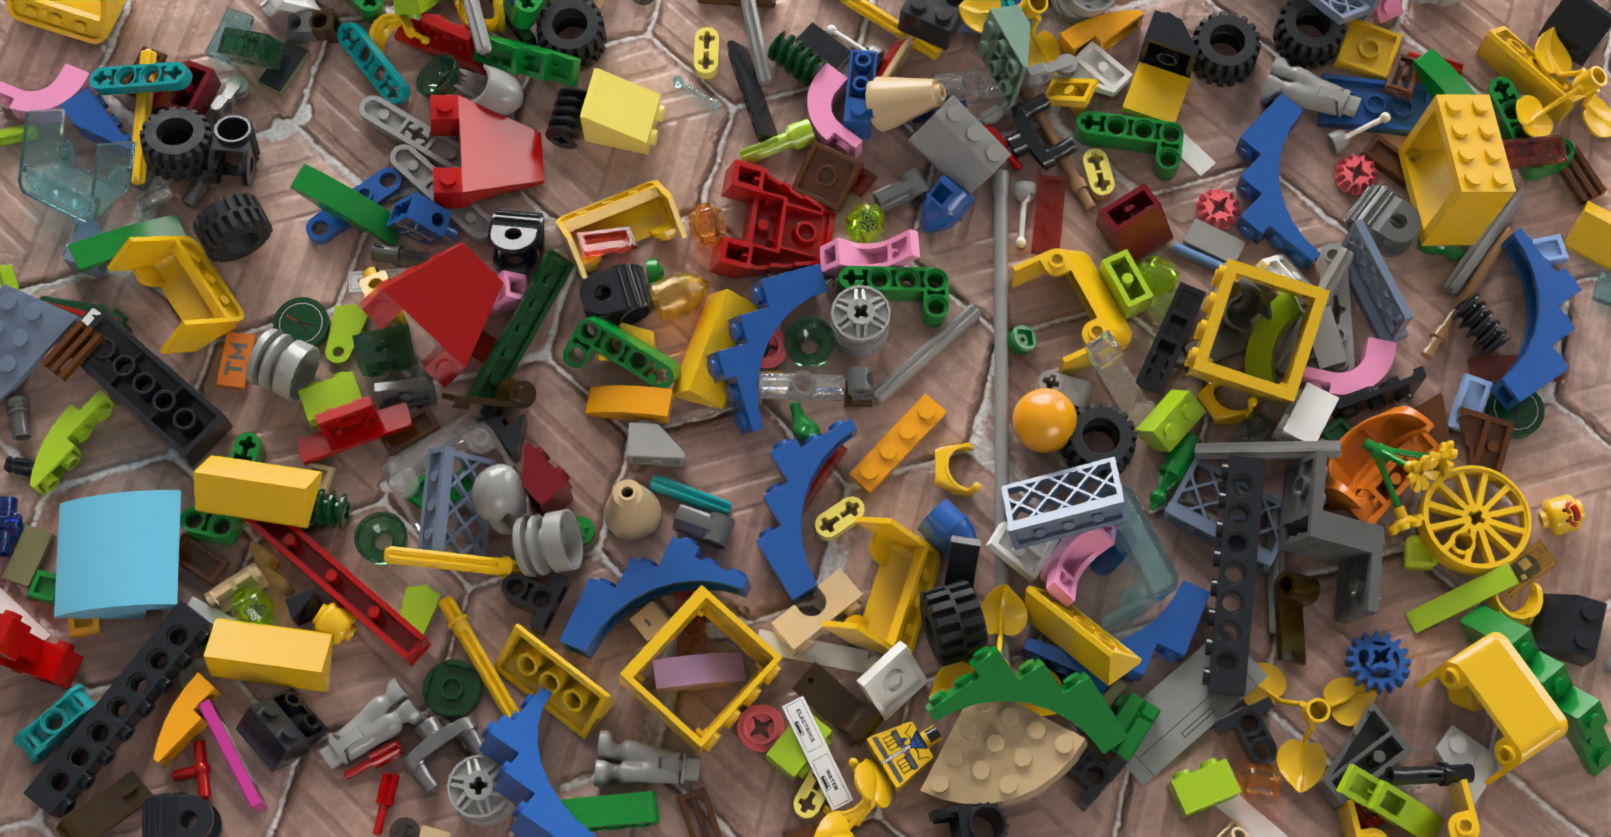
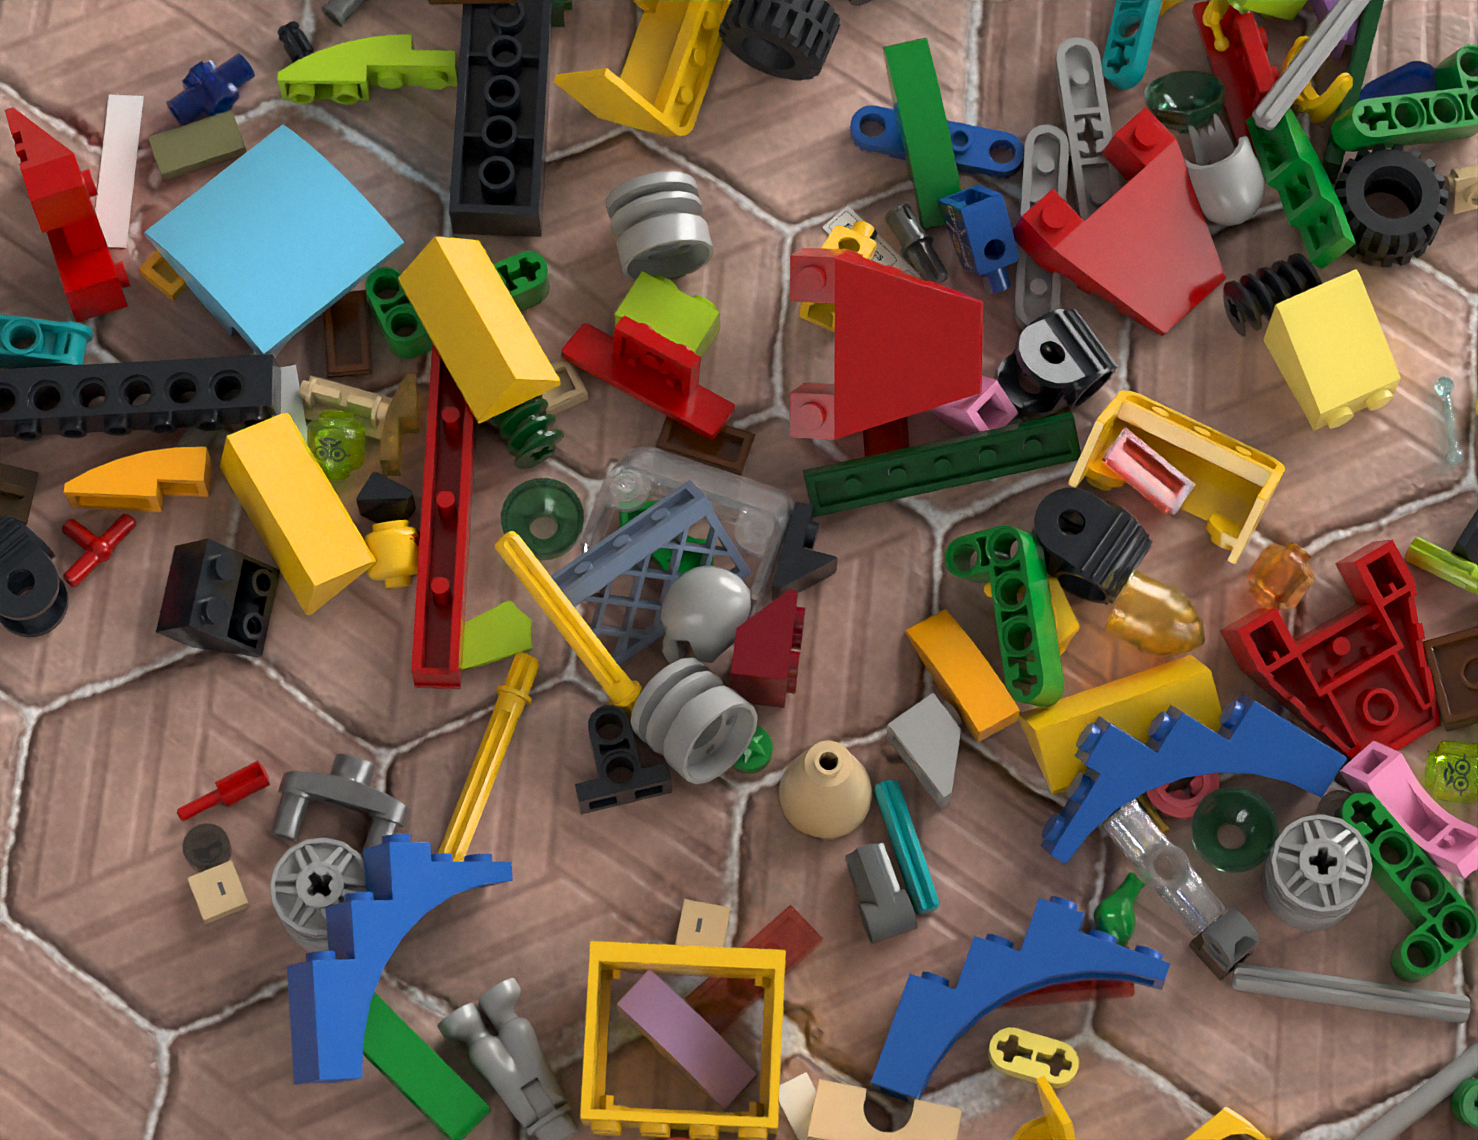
camera: 50 degrees right, 0 degrees up
green tile [26,569,56,606] -> none
dark pink tile [199,699,268,813] -> none
orange tile [216,332,257,391] -> none
dark green tile [273,297,331,348] -> none
light grey piece [319,677,426,770] -> none
lime piece [325,303,369,364] -> none
red axle [344,739,404,779] -> none
clear green brick [352,323,419,377] -> none
dark grey tile [375,366,437,410] -> none
dark green tile [422,659,483,719] -> none
dark brown door [441,377,536,409] -> none
yellow slope [494,624,614,740] -> none
blue arch [559,536,751,660] -> none
green tile [646,258,664,287] -> none
light orange plate [849,393,947,495] -> none

